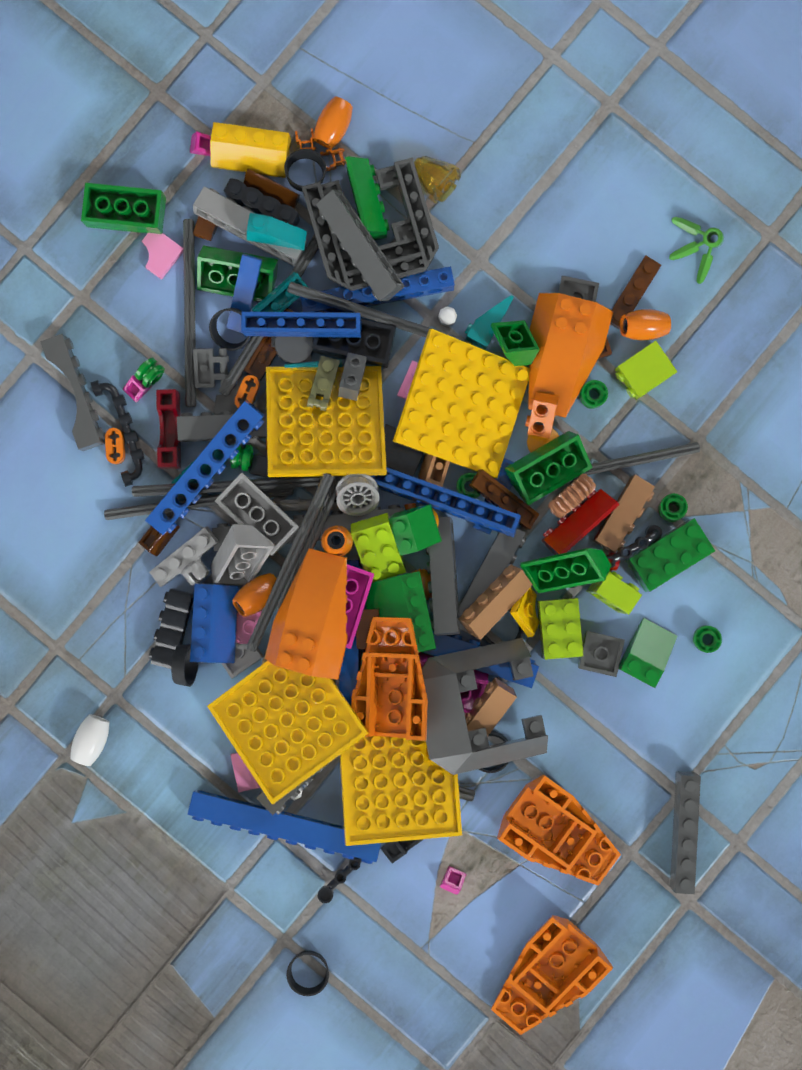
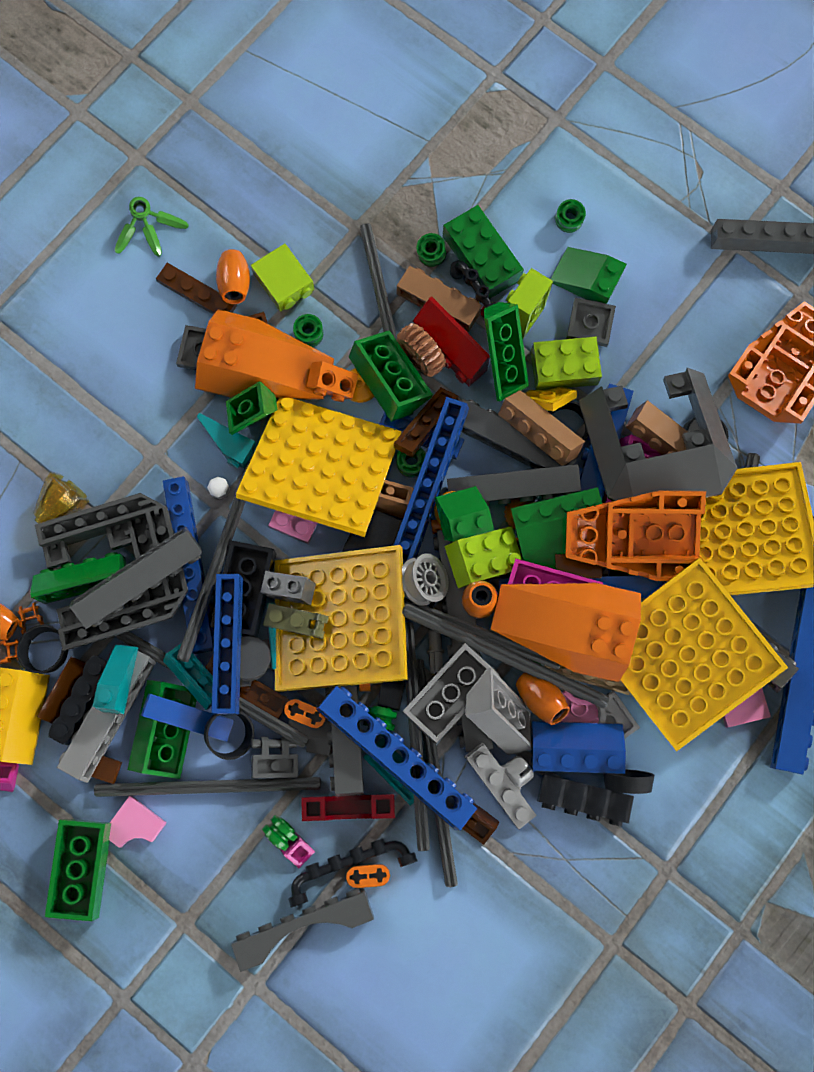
camera: 90 degrees left, 10 degrees down
white piece [70,714,109,766] -> none

